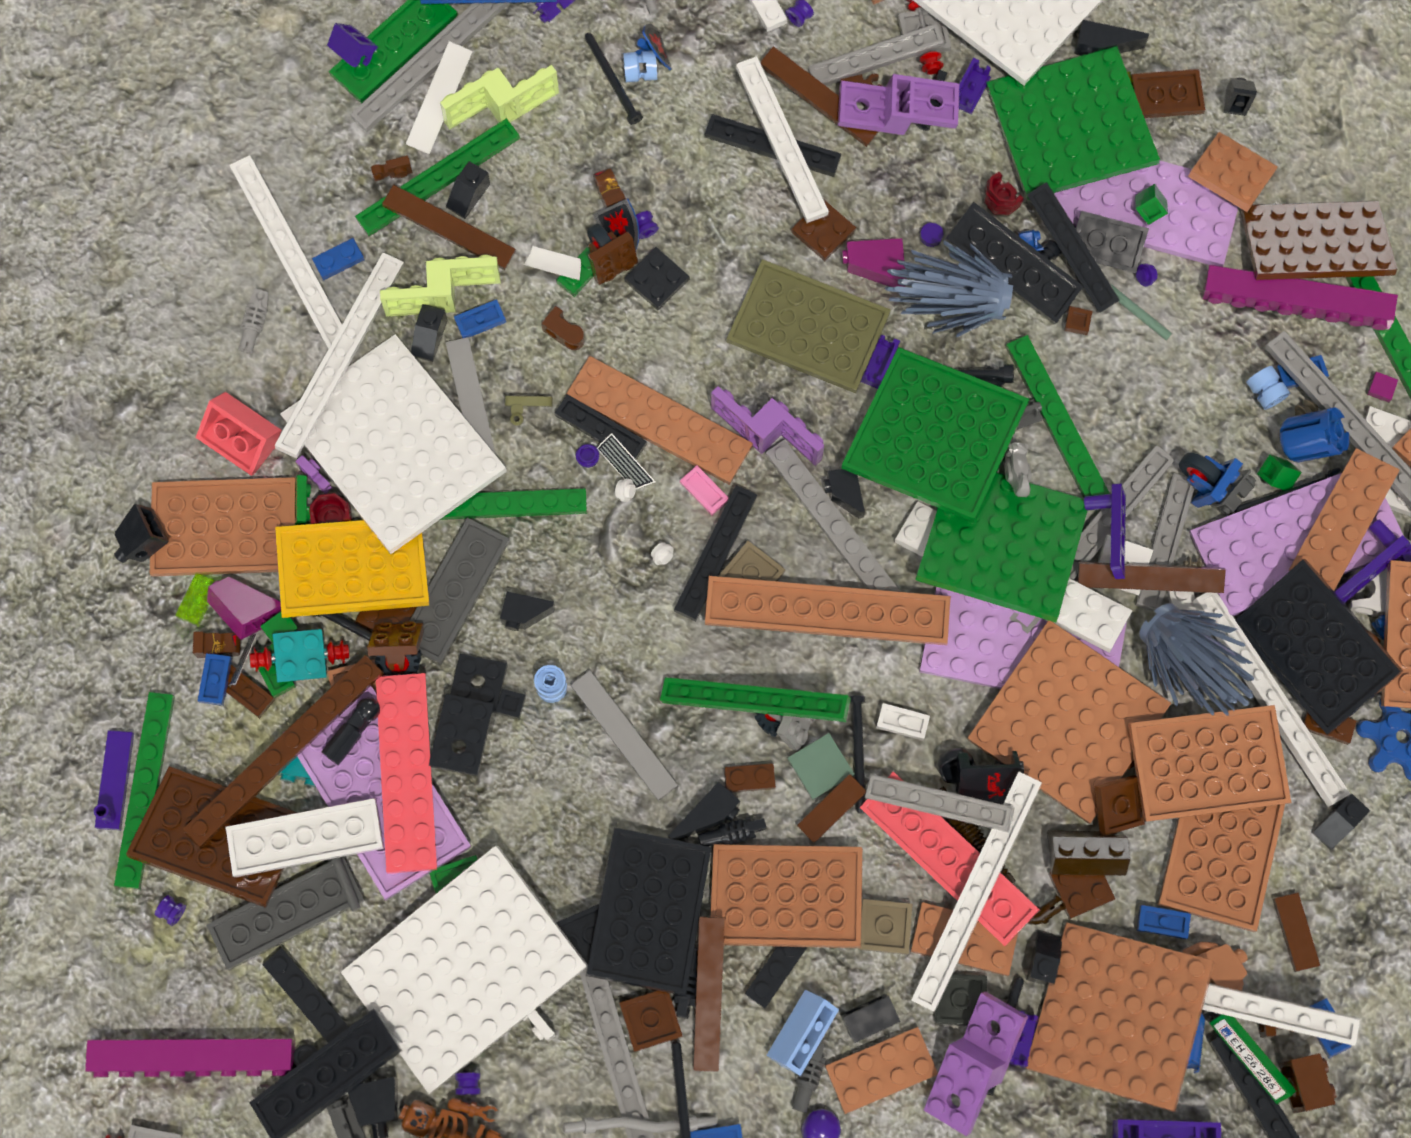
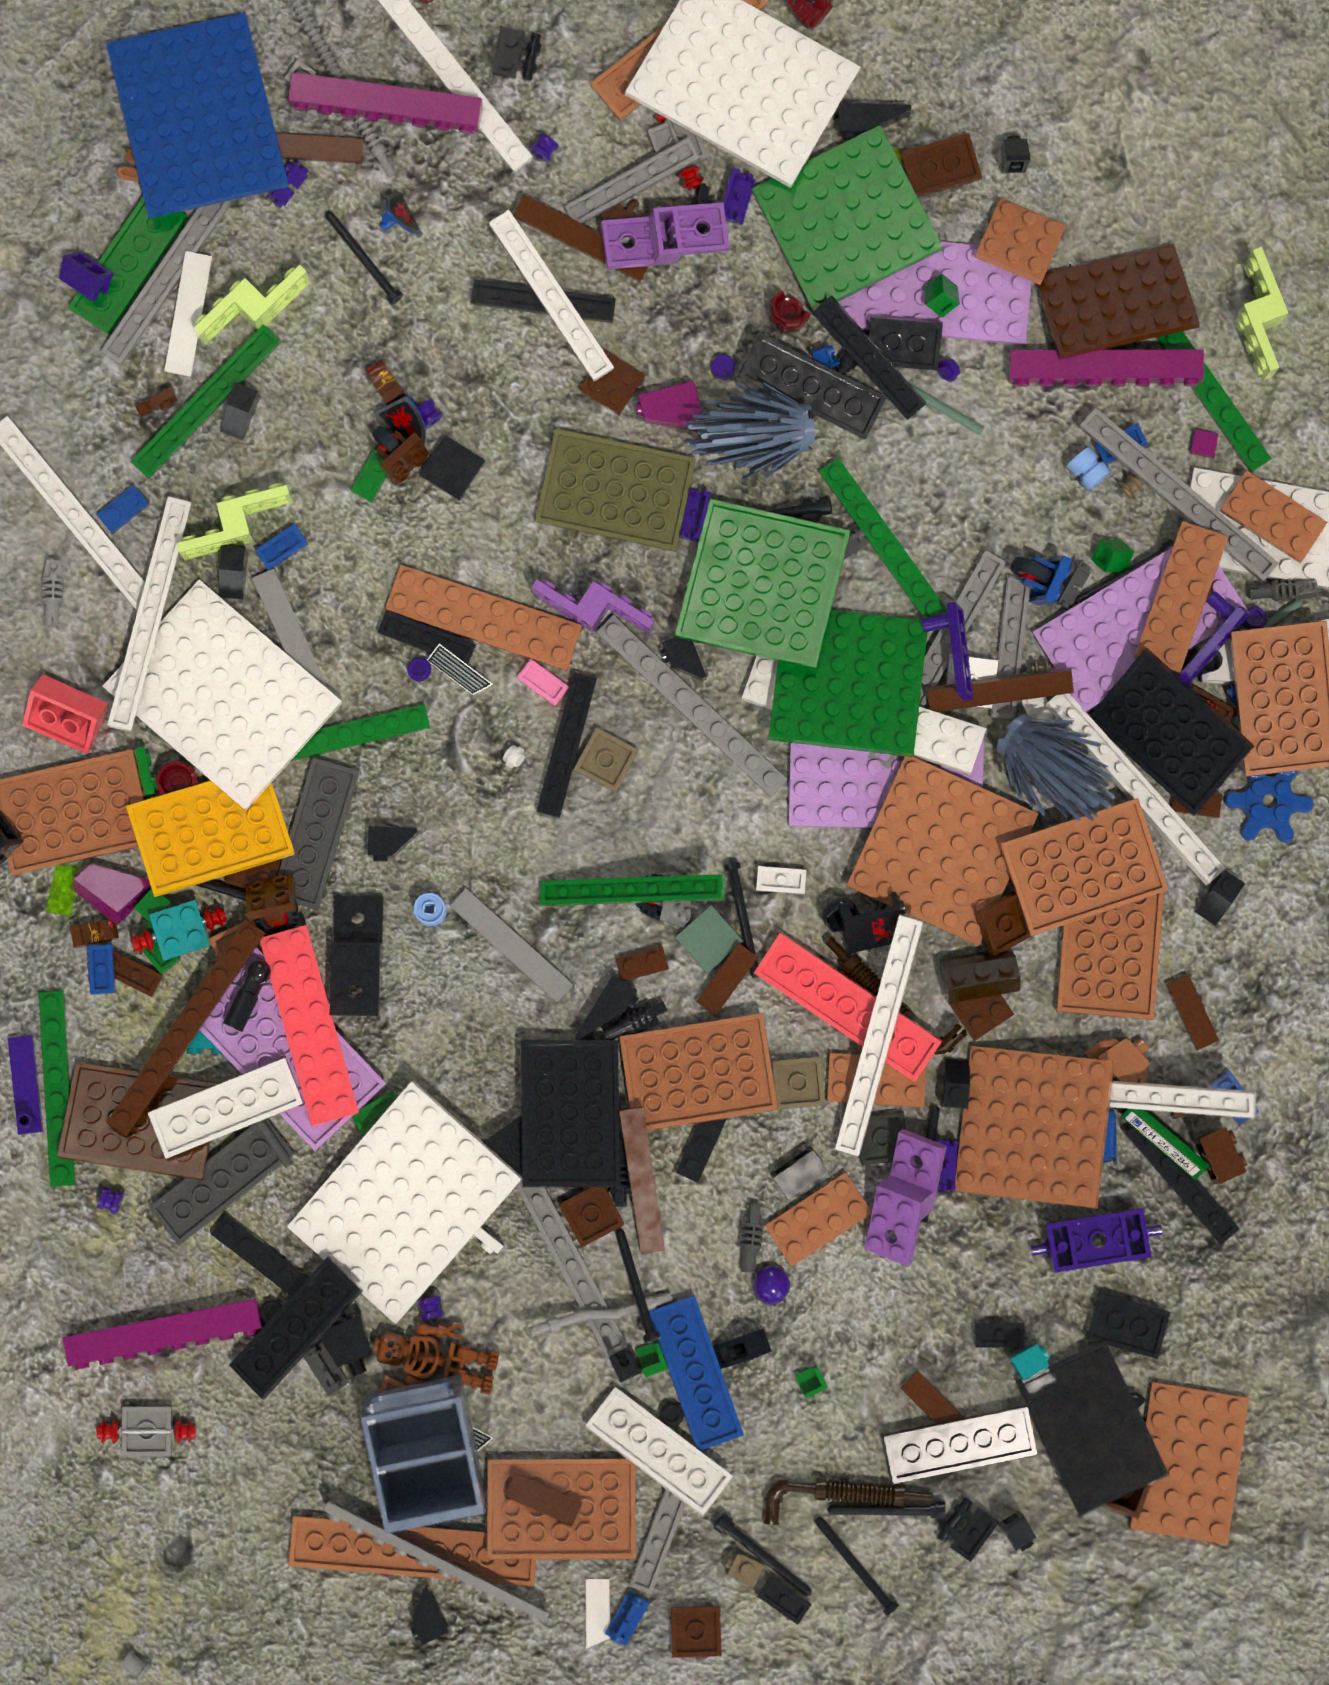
camera: 10 degrees left, 10 degrees up
sticker [229,632,258,687] -> none
medium lavender plate [295,455,332,494] -> none
reddish brown tile [382,185,516,271] -> none
black plate [496,689,526,720] -> none
olive piece [505,396,553,426] -> none
white sticker [523,246,581,280] -> none
reddish brown leg [541,306,585,351] -> none
white plate [615,478,636,502] -> none
light blue wheel [623,50,657,83] -> none
nougat plate [705,576,951,645] -> none
light blue brick [766,990,839,1076] -> none
light grey tile [865,774,1015,833] -> none
light grey animal [1004,434,1032,497] -> none
reddish brown plate [1064,306,1092,335] -> none
blue plate [1137,905,1191,939] -> none
blue cylinder [1280,407,1349,463] -> none

